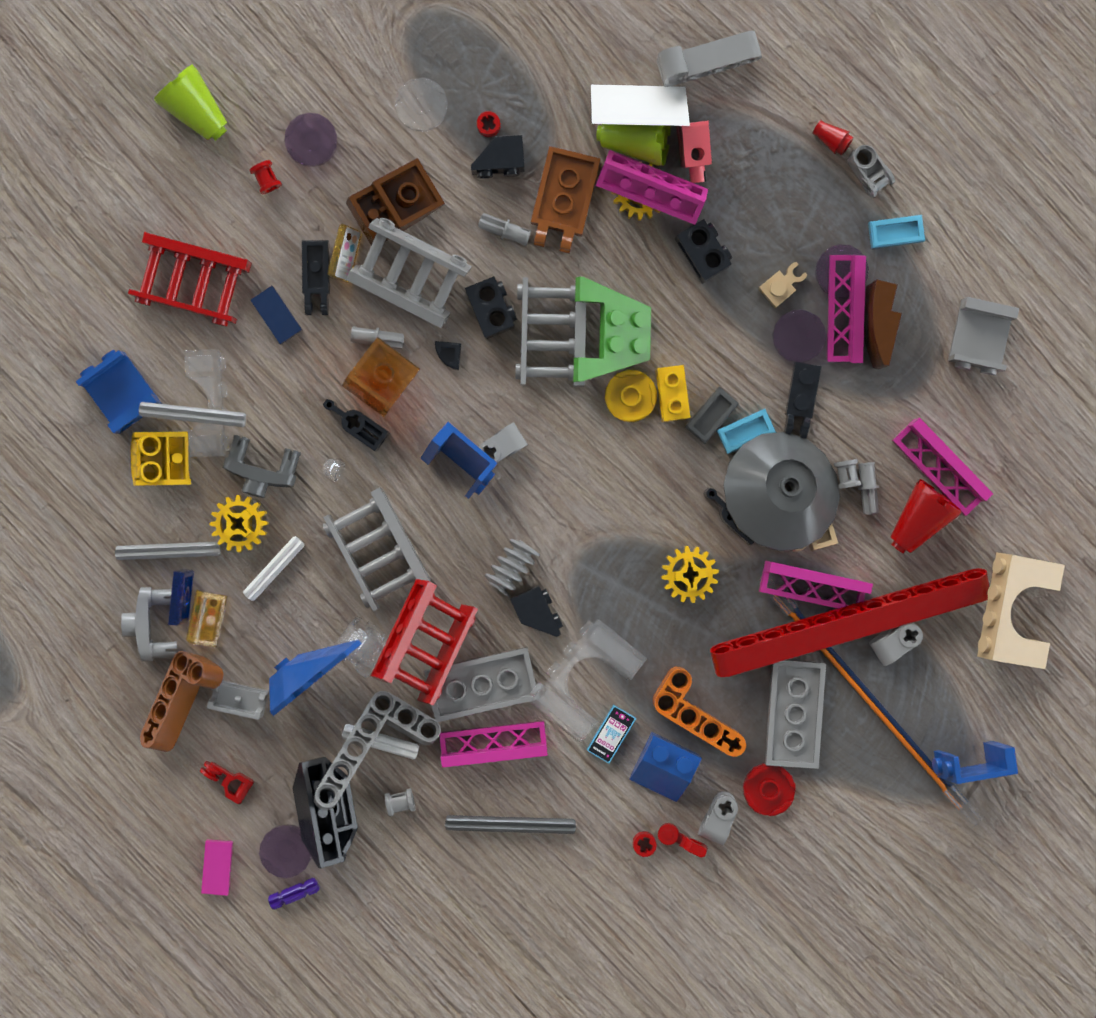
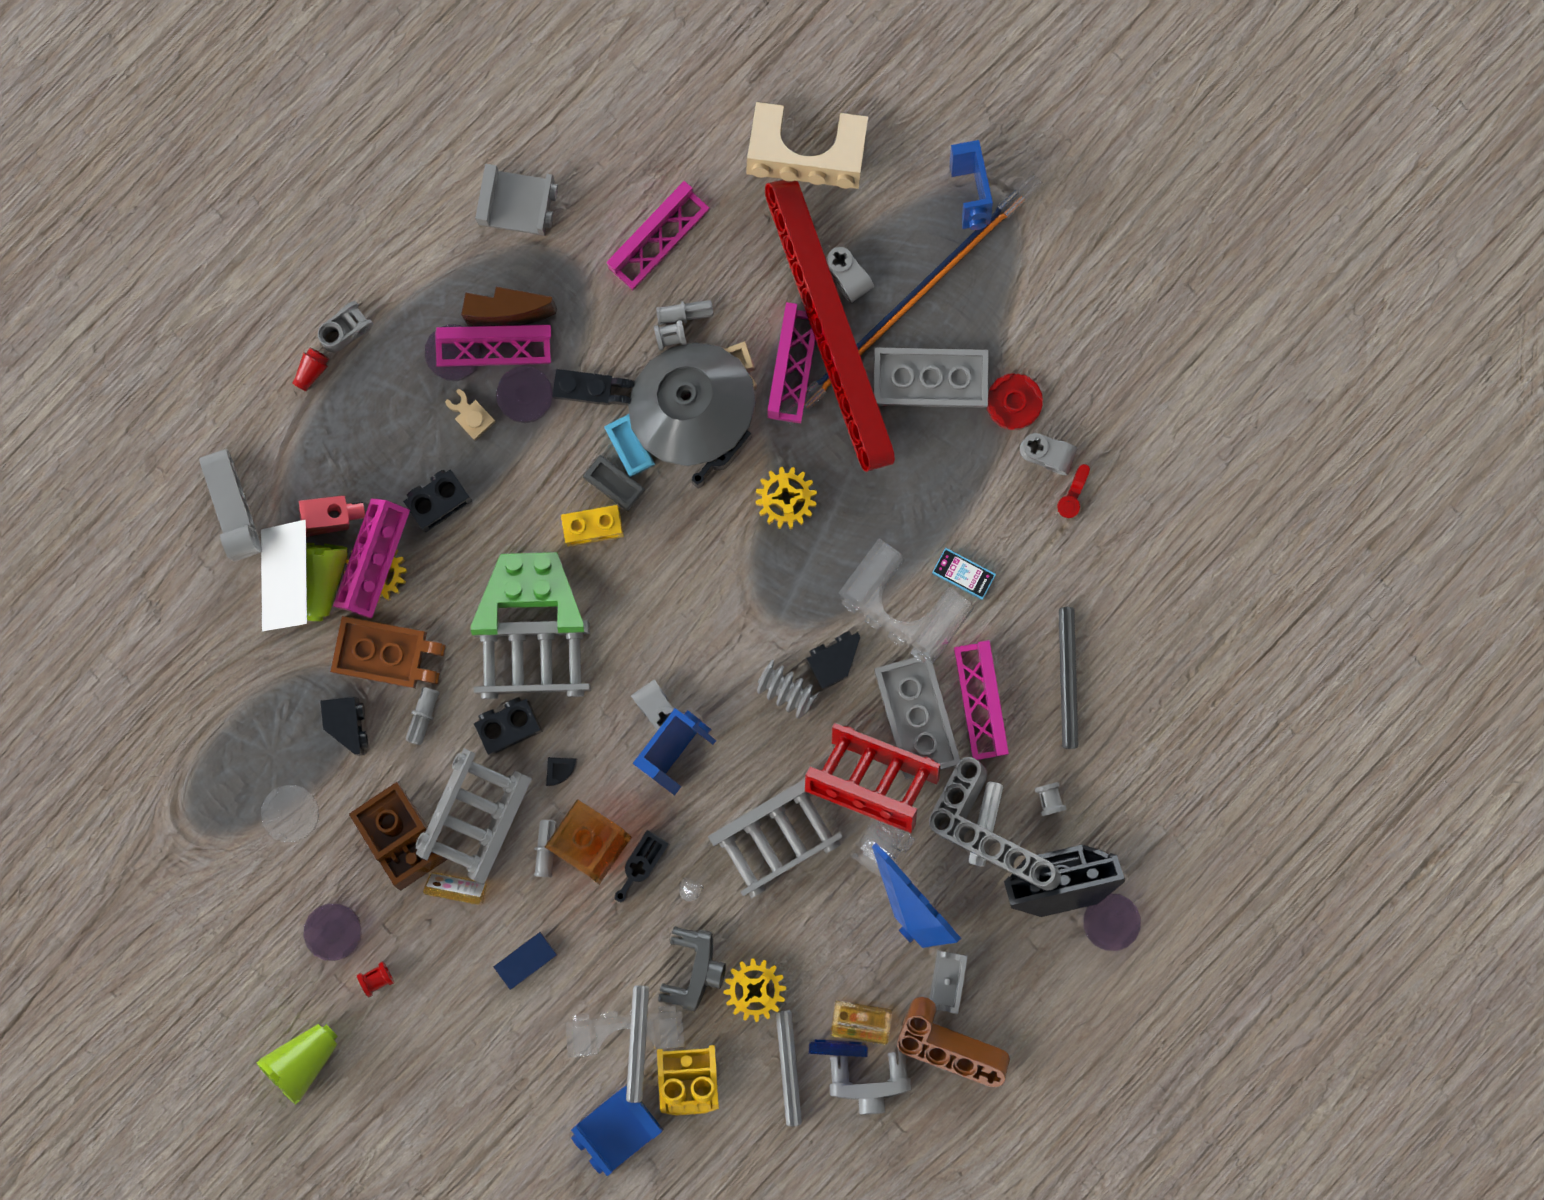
camera: 85 degrees left, 5 degrees down
red fence [128,232,252,327] -> none
red piece [200,761,254,805] -> none
dark pink tile [201,839,233,896] -> none
white axle [243,536,305,601] -> none
dark purple axle [268,878,319,910] -> none
black hinge [302,240,330,315] -> none
red bush [477,111,501,137] -> none
yellow tile [604,370,657,422] -> none
blue slope [629,732,702,802] -> none
red bush [632,831,657,857] -> none
orange beam [653,667,746,757] -> none
medium azure tile [868,215,925,249] -> none
red cone [890,479,962,554] -> none

